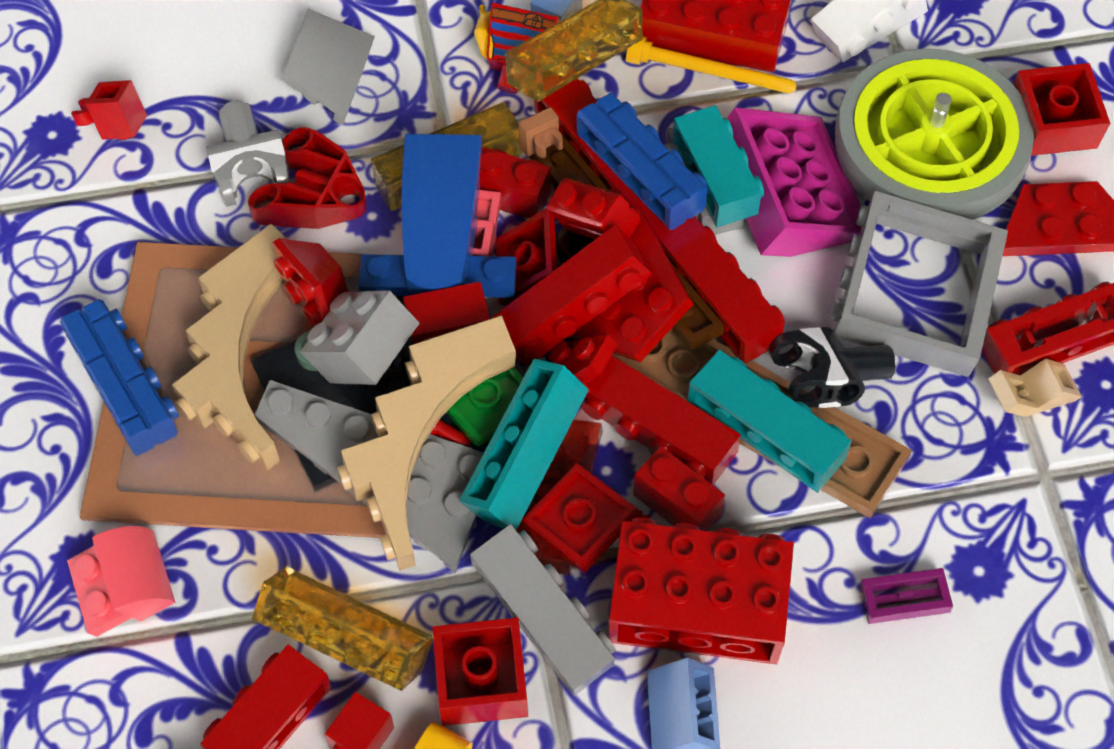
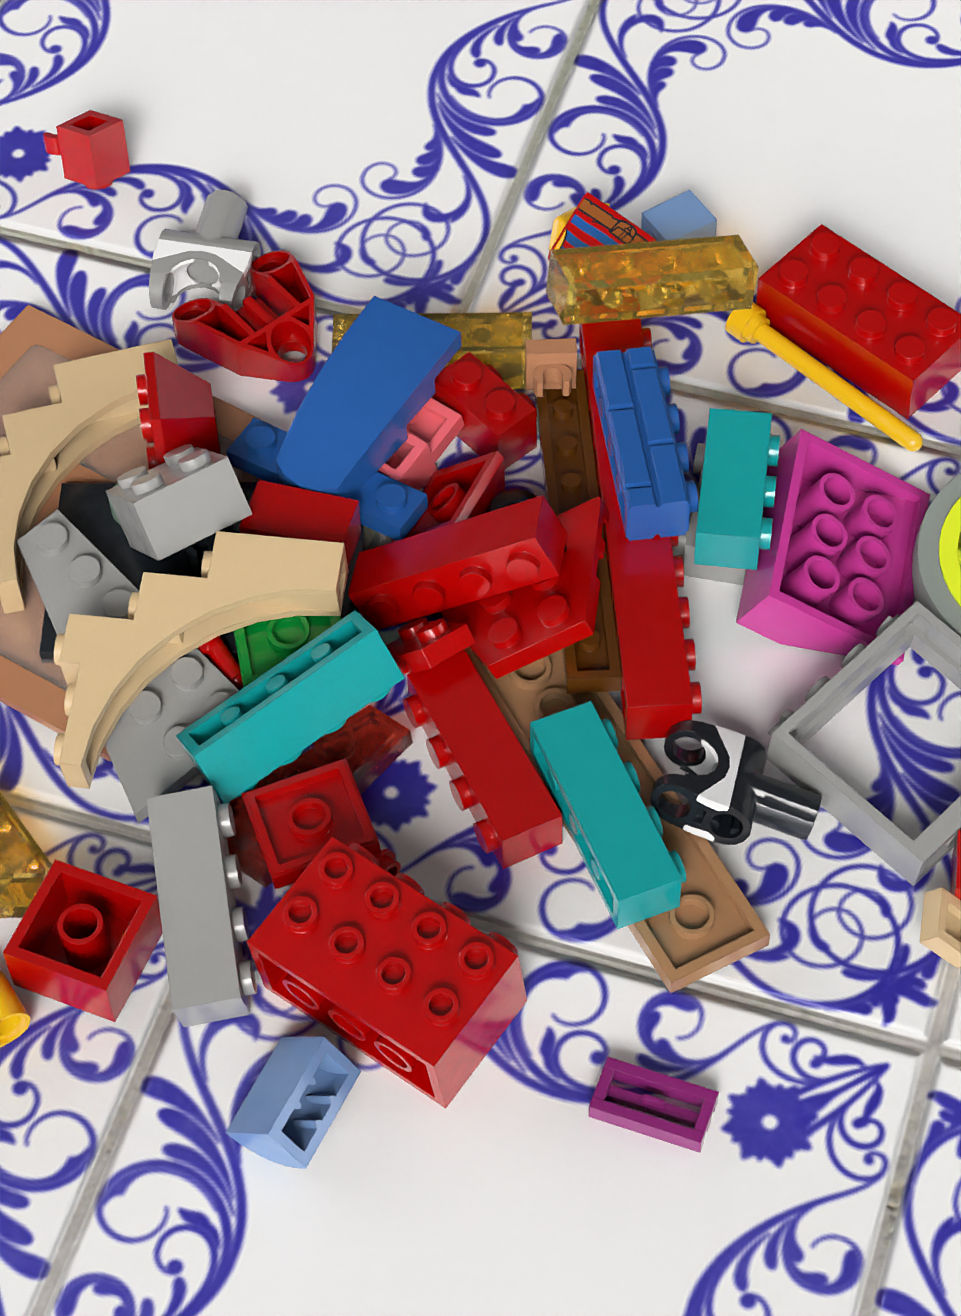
camera: 30 degrees right, 5 degrees down
light grey slope [281,9,375,125] -> none
red brick [546,178,641,240] -> none
red brick [633,446,725,531] -> none

